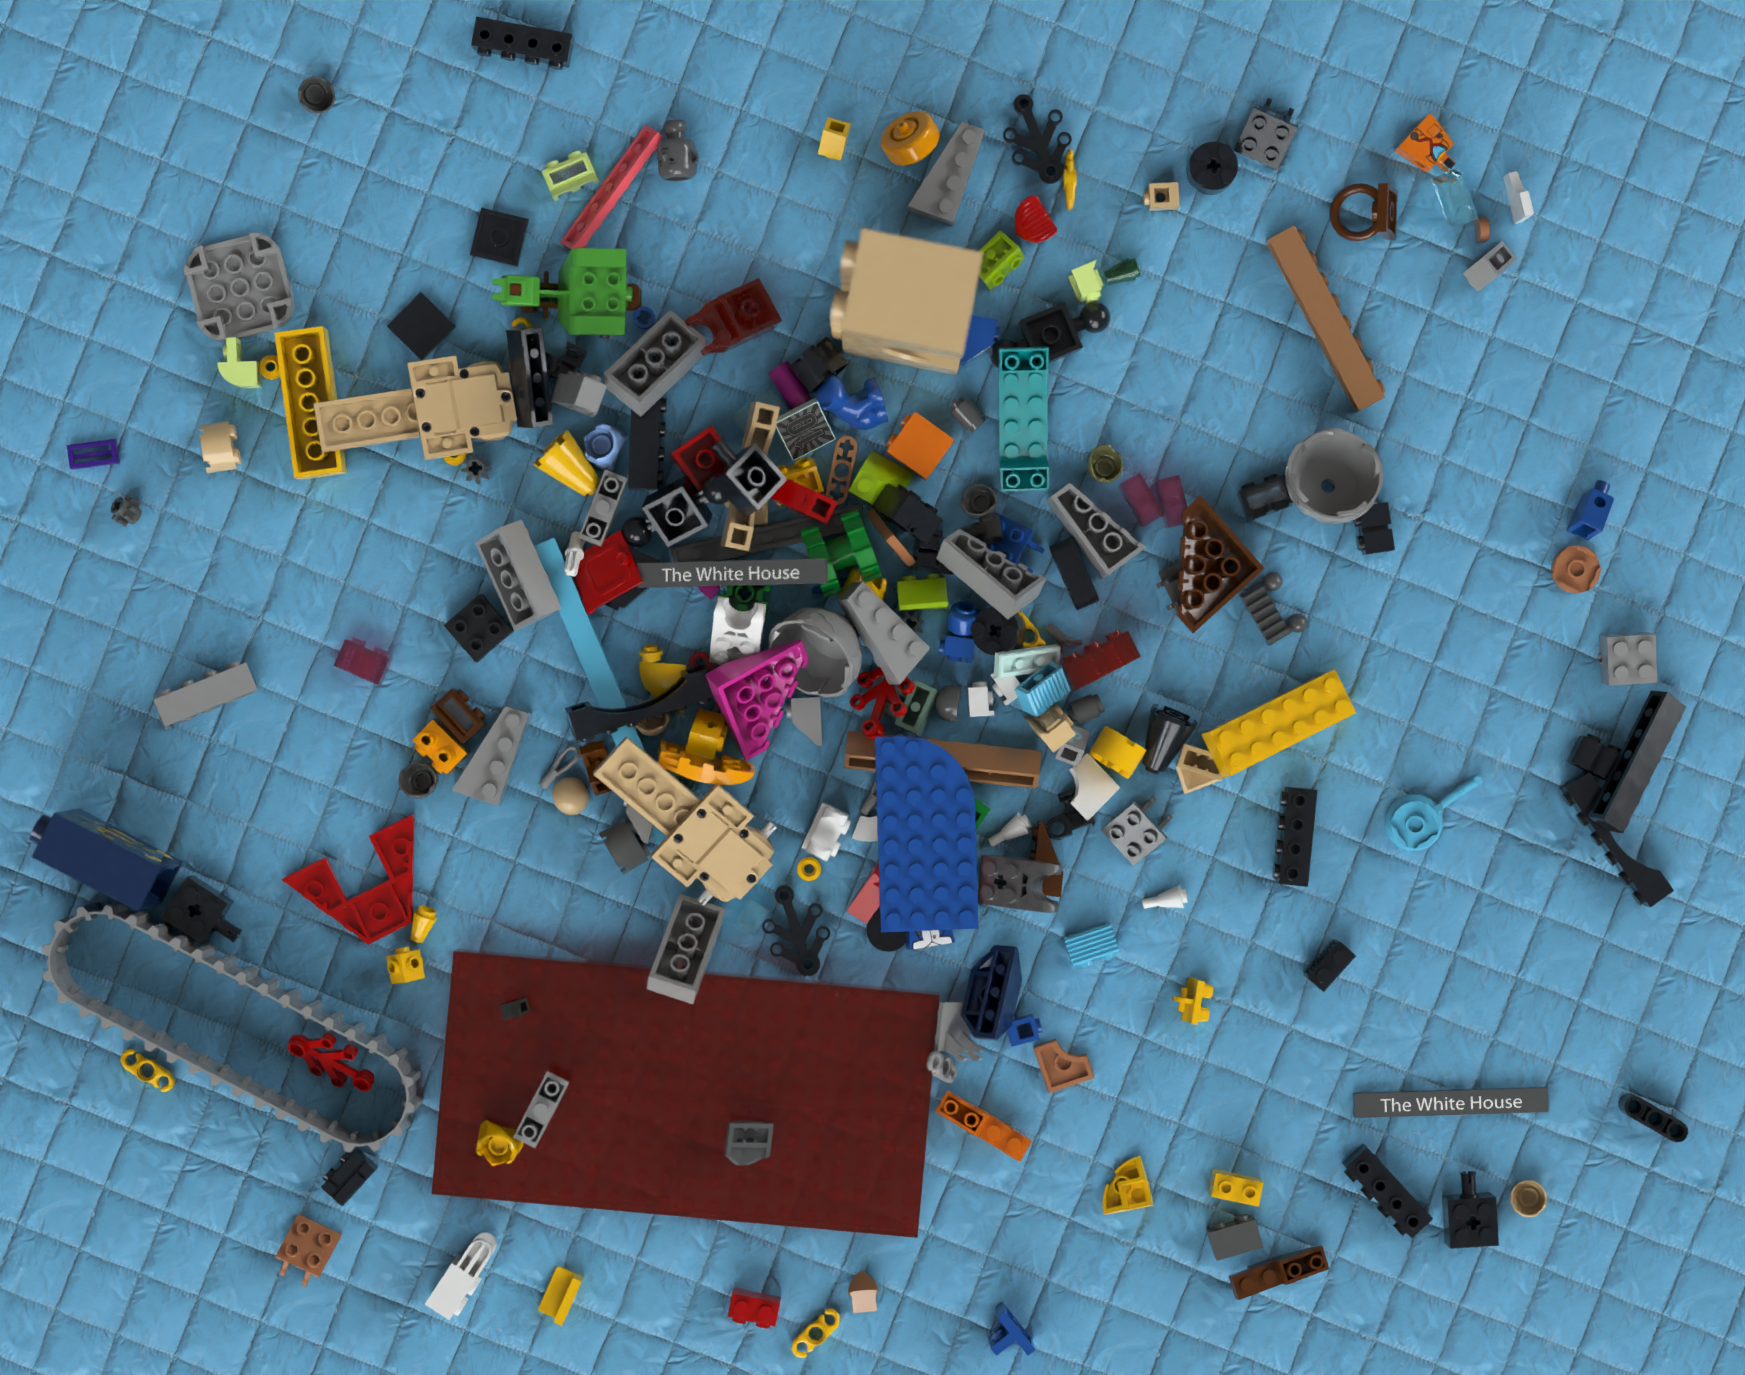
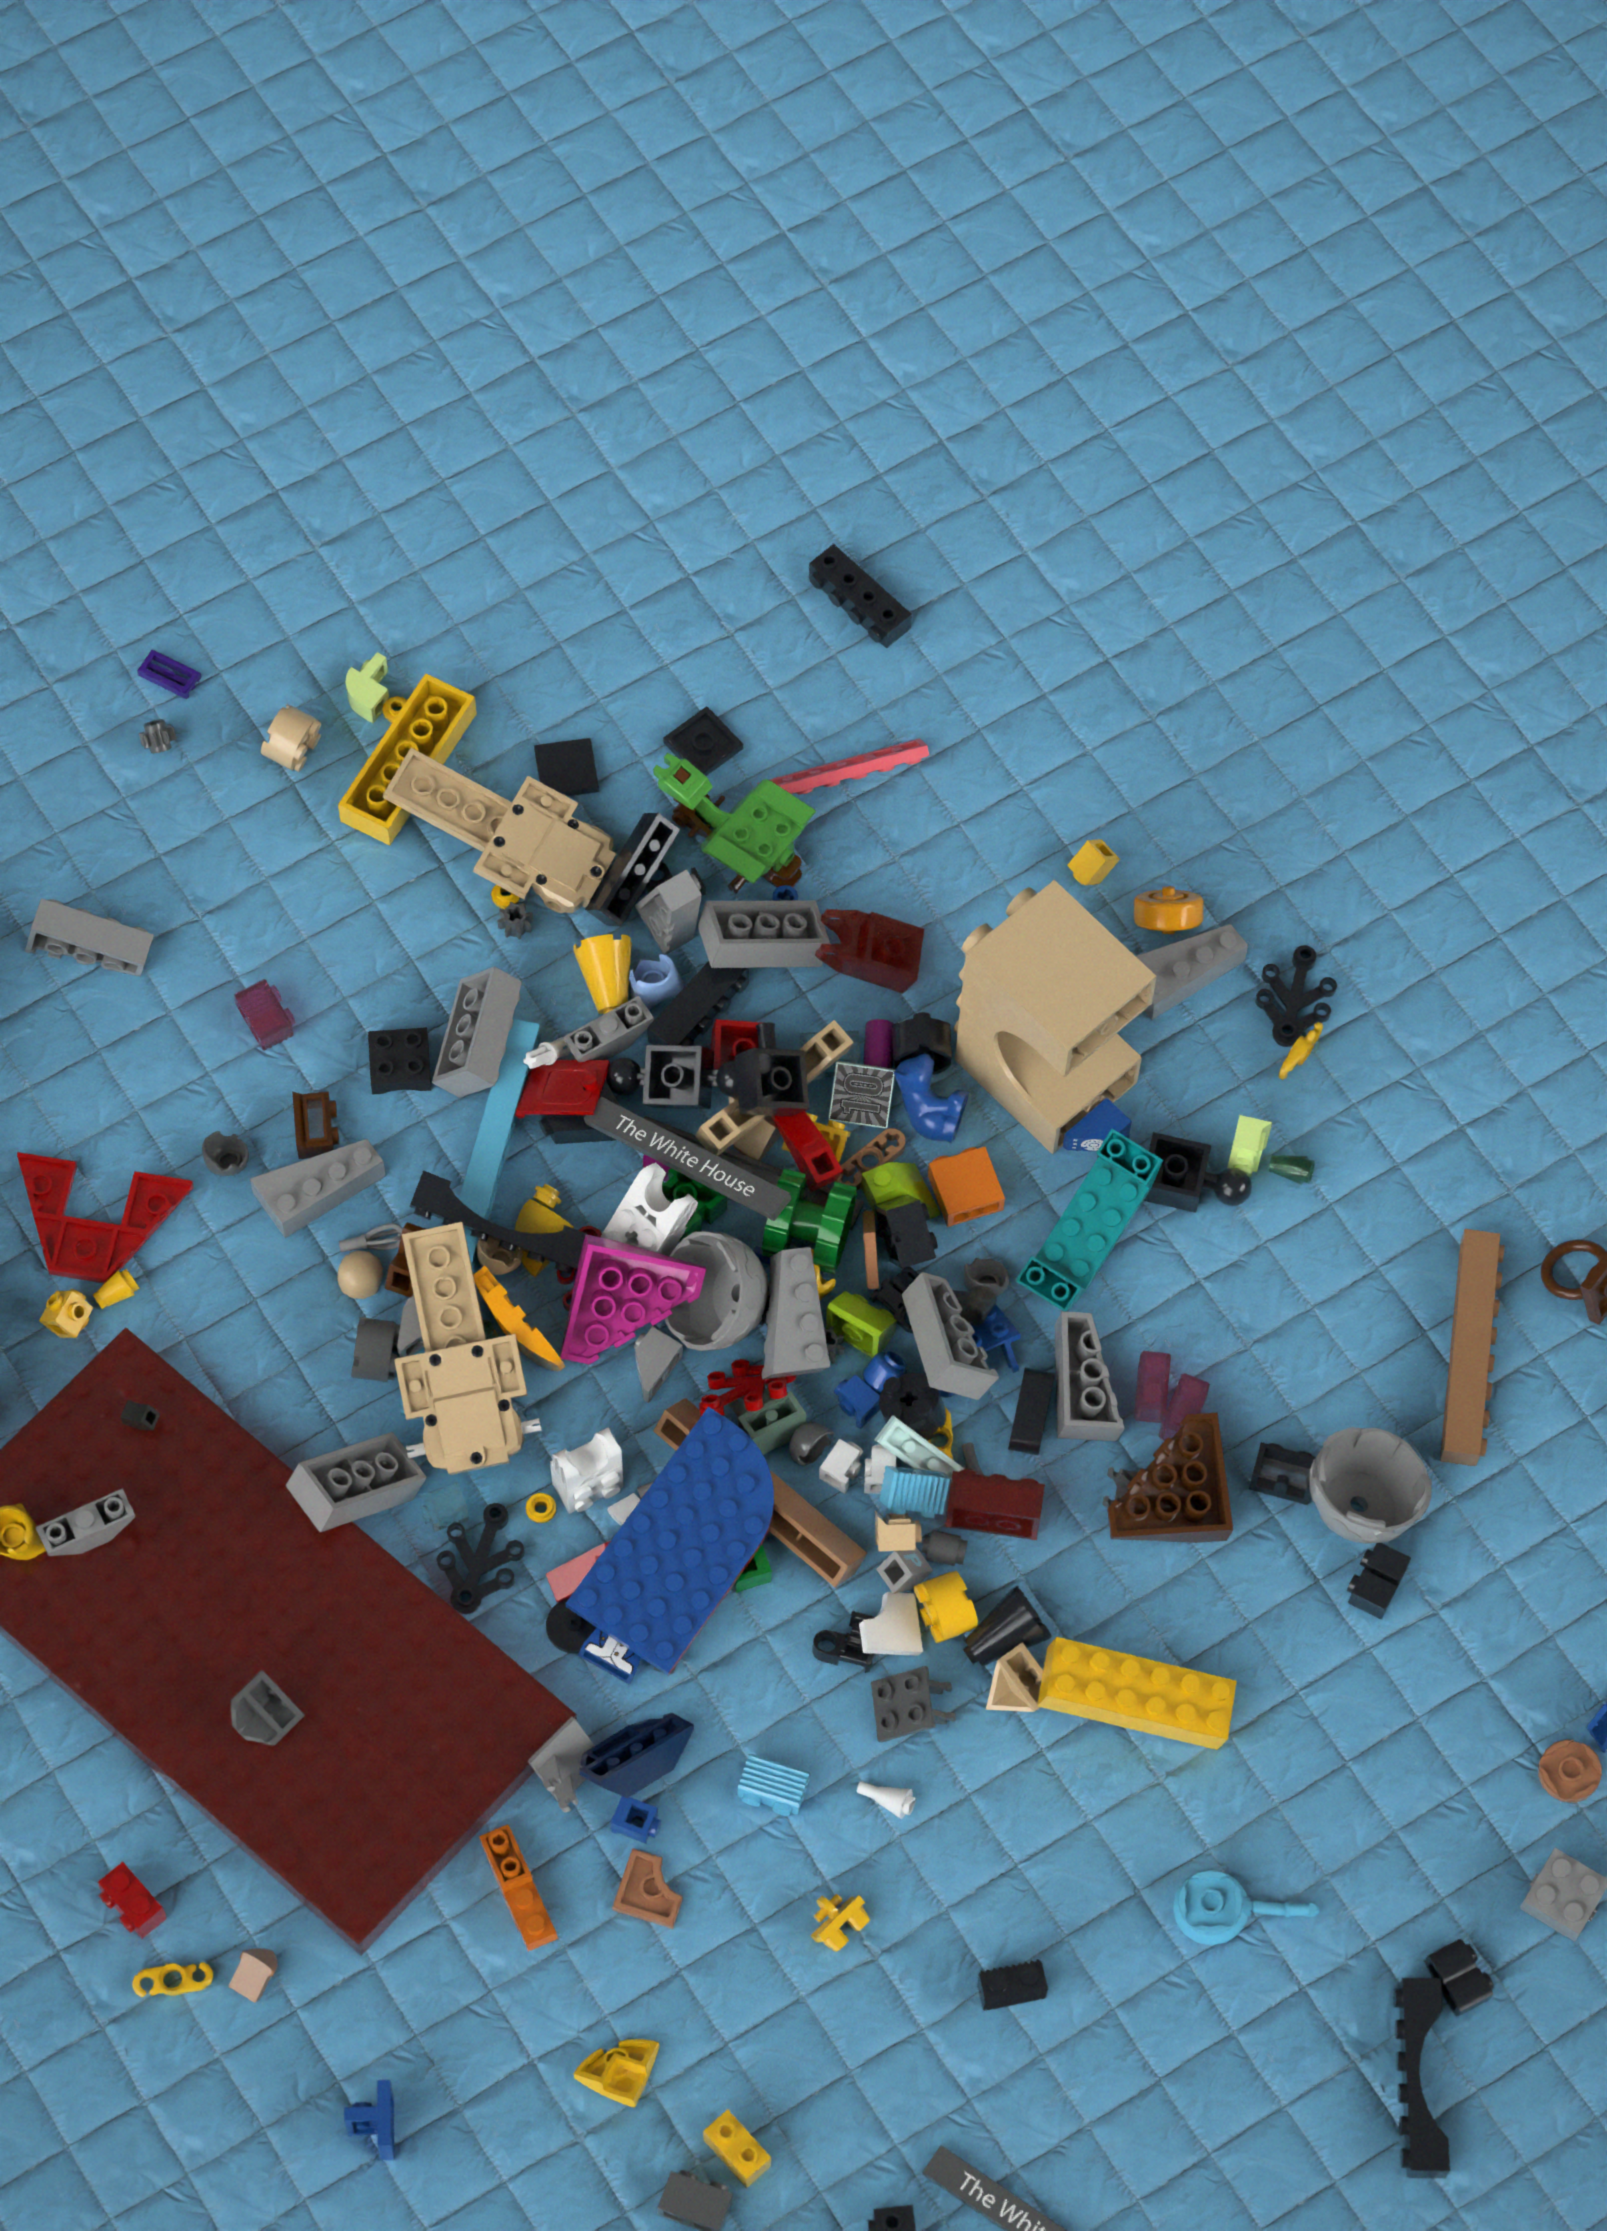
camera: 30 degrees right, 25 degrees down
light grey tile [184,232,295,342] -> none
dark grey hair [298,76,336,114] -> none
light orange brick [412,719,470,774] -> none
yellowish green window [542,151,599,201] -> none
dark grey piece [657,120,699,181] -> none
yellow brick [685,708,729,760] -> none
light grey piece [927,1051,957,1084] -> none
dark grey brick [951,397,986,433] -> none
lime bracket [978,230,1025,291] -> none
flat silver brick [978,855,1062,913] -> none
white cone [988,813,1032,847] -> none
red hair [1014,195,1057,244] -> none
reddish brown slope [1029,821,1063,897] -> none
olive hair [1087,444,1123,484] -> none
tan brick [1143,182,1180,211] -> none
black brick [1186,141,1238,195] -> none
plate [1233,98,1298,170] -> none
dark grey gear [1239,572,1307,646] -> none
black brick [1272,786,1317,887] -> none
black brick [1588,690,1686,833] -> none

